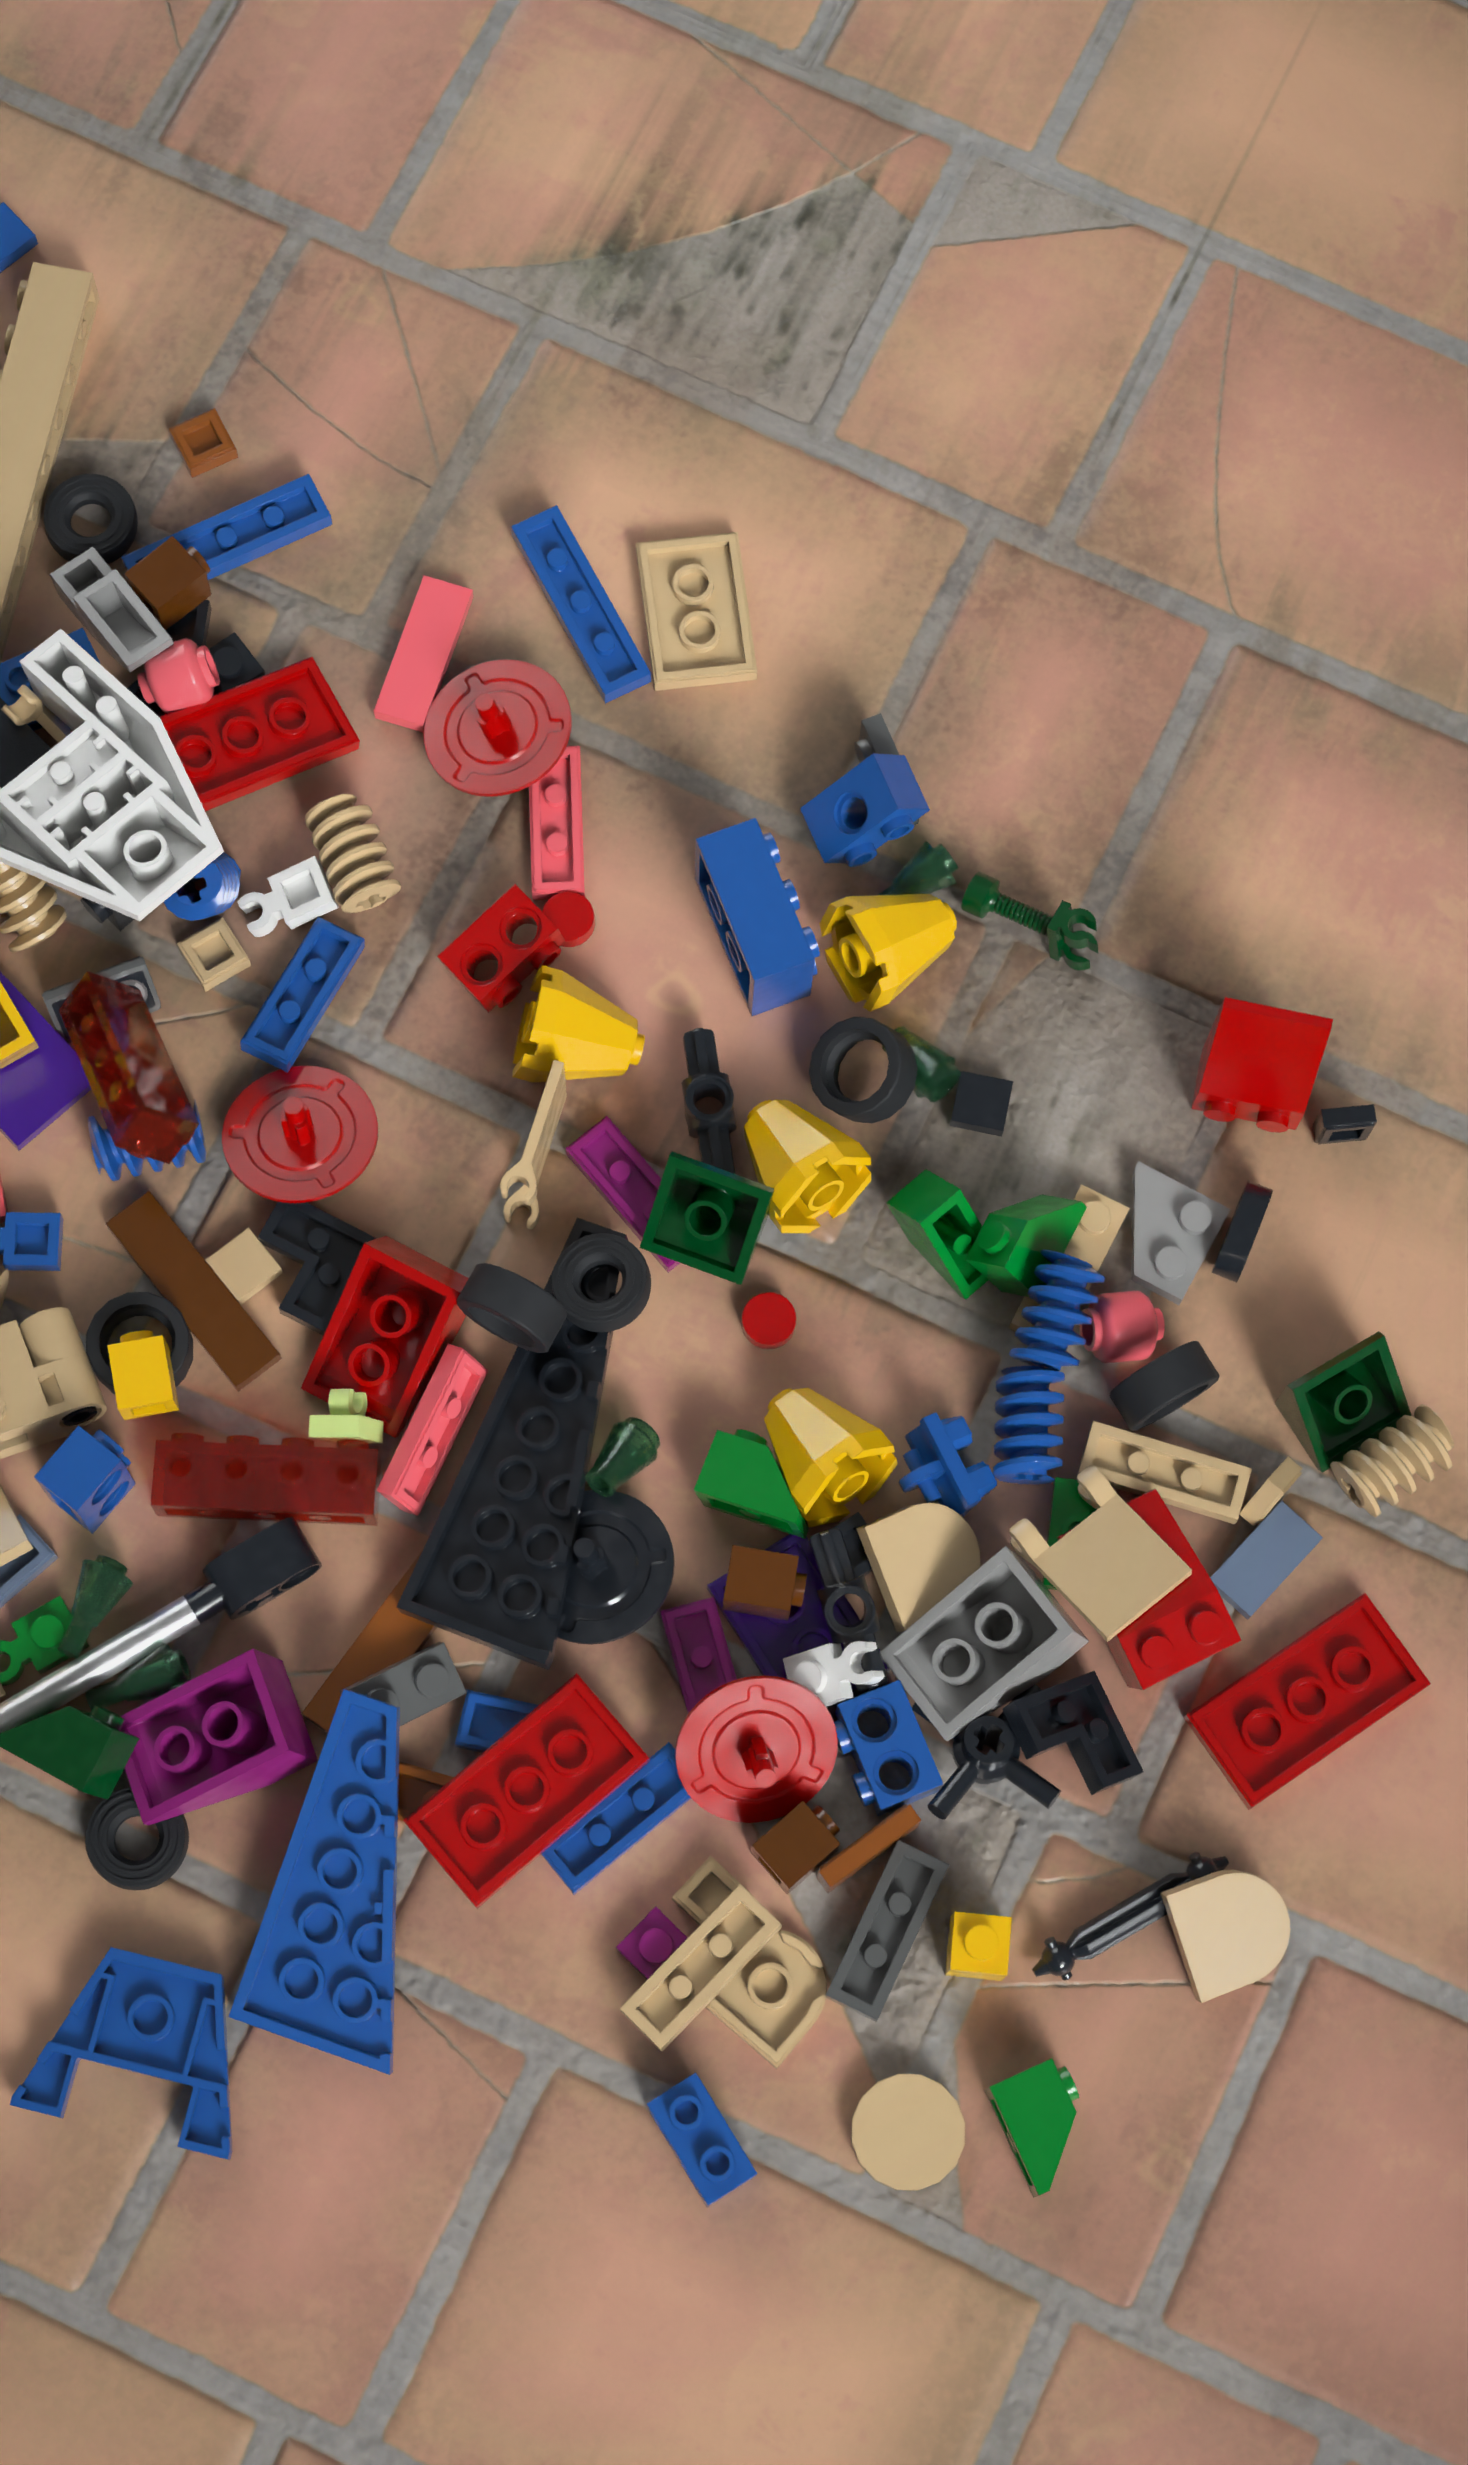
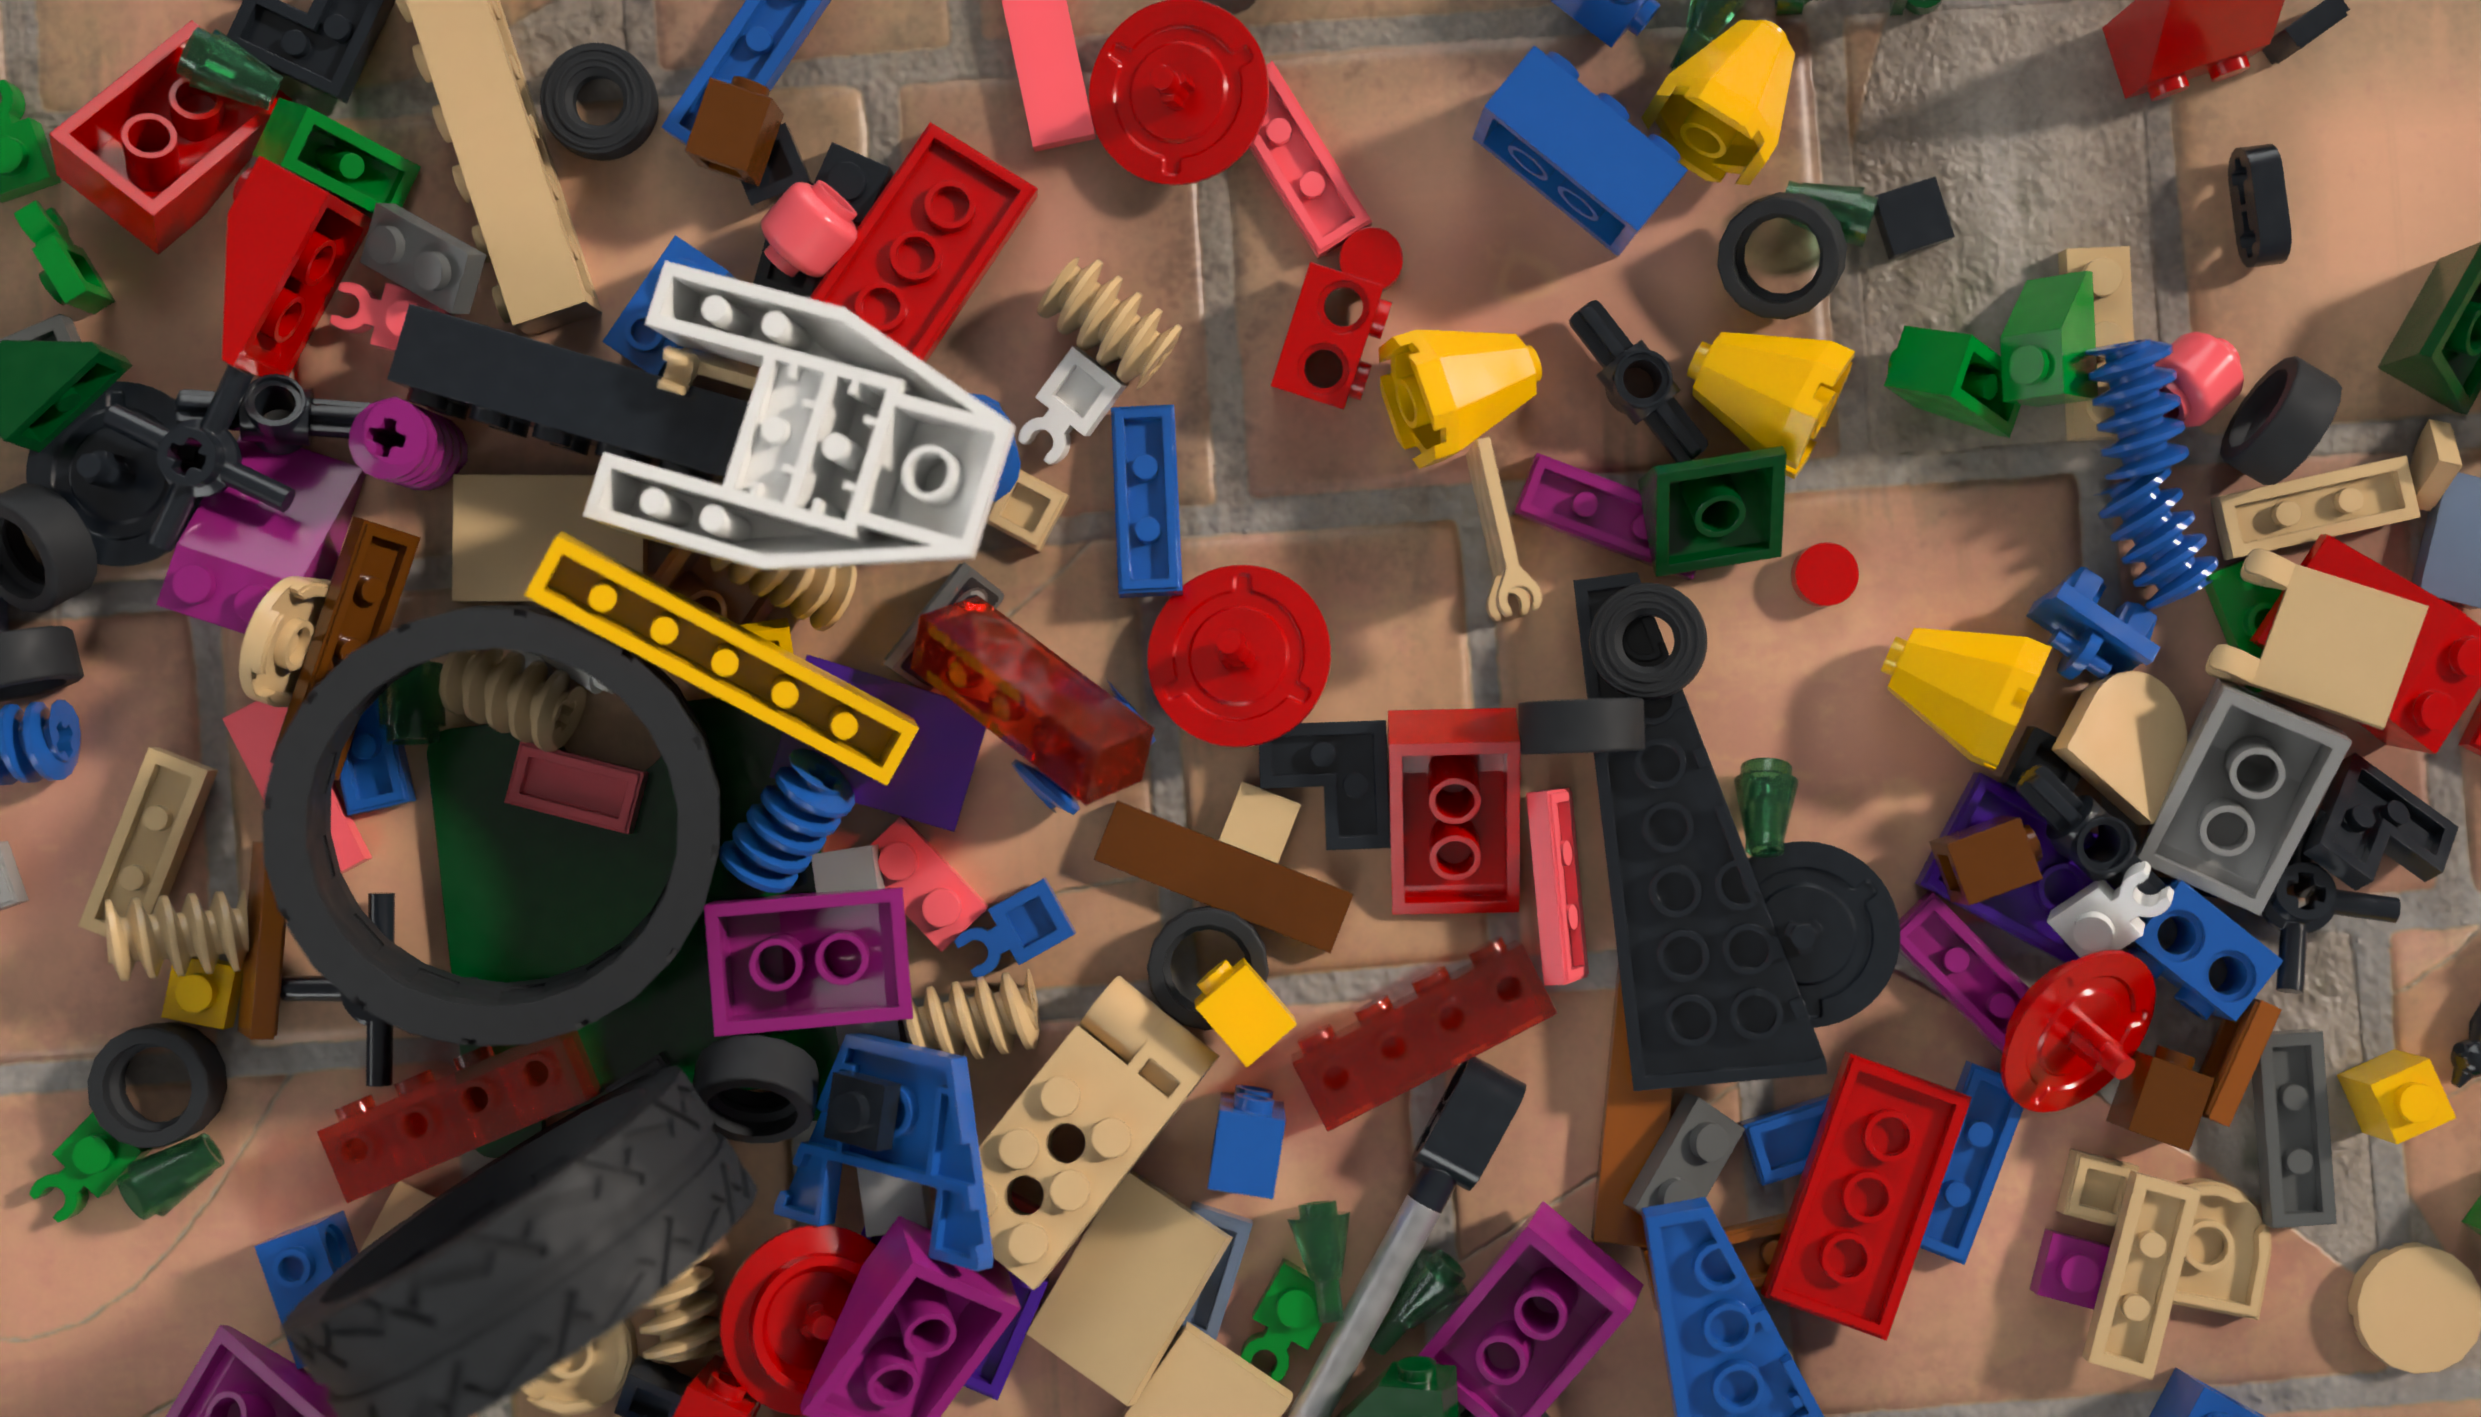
camera: 20 degrees left, 15 degrees up
light grey slope [50,547,174,672] -> none
yellowish green tile [308,1389,384,1443] -> none
green slope [694,1429,809,1539] -> none
light grey wing [1131,1161,1231,1305] -> none

